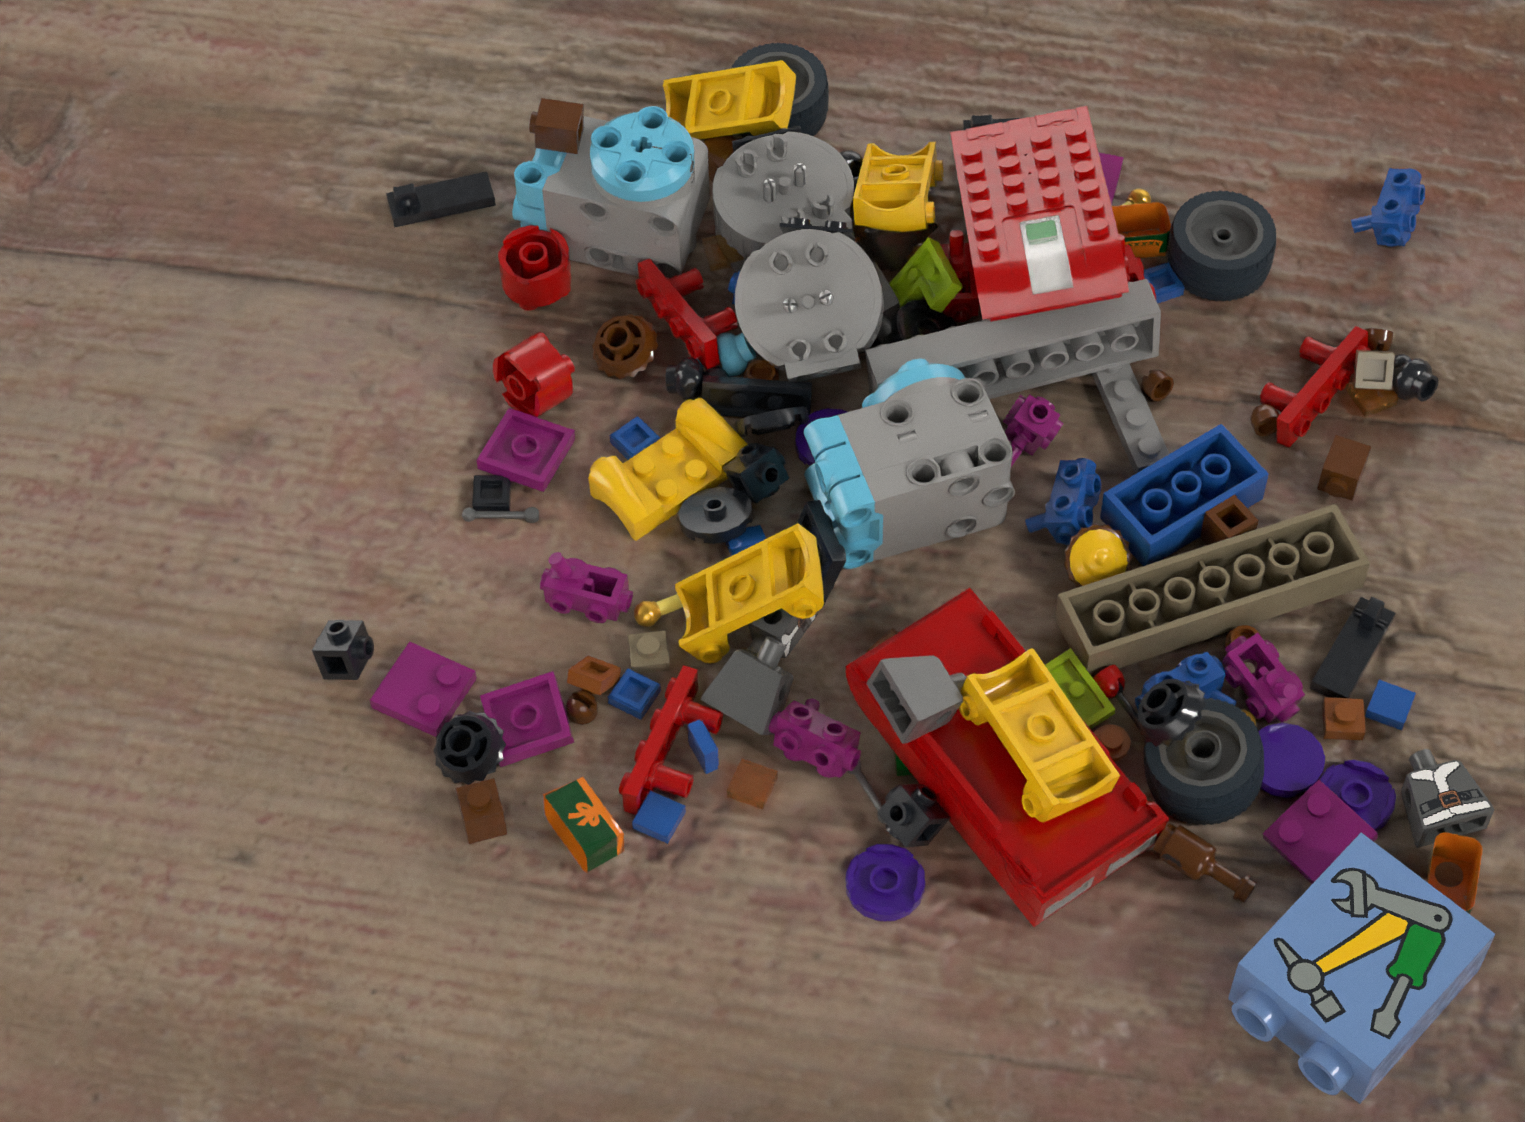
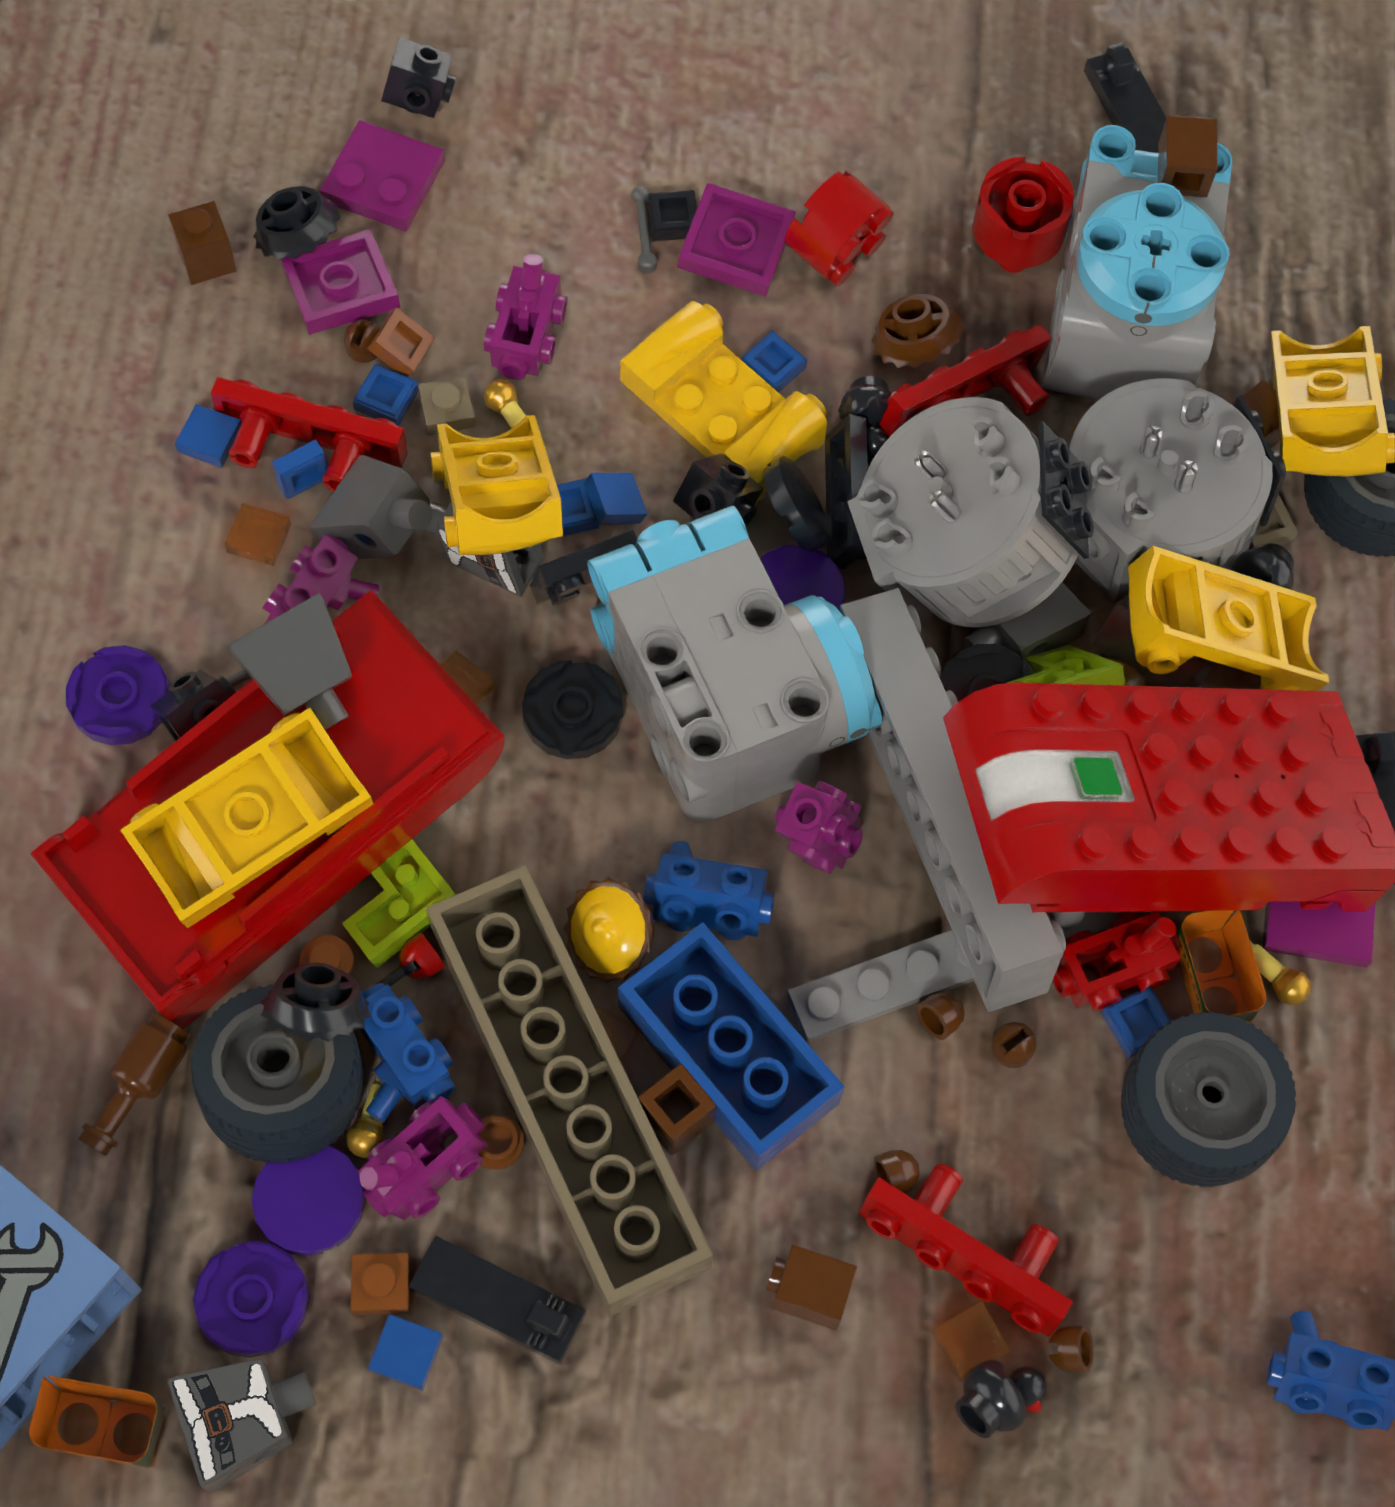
camera: 80 degrees right, 10 degrees up
piece [543,777,624,873] -> none
black plate [679,487,754,544] -> none
magenta plate [1262,780,1378,884] -> none
dark tan plate [1353,350,1395,390] -> none
none -> black tile [522,660,623,759]
none -> reddish brown hinge [991,1022,1037,1068]

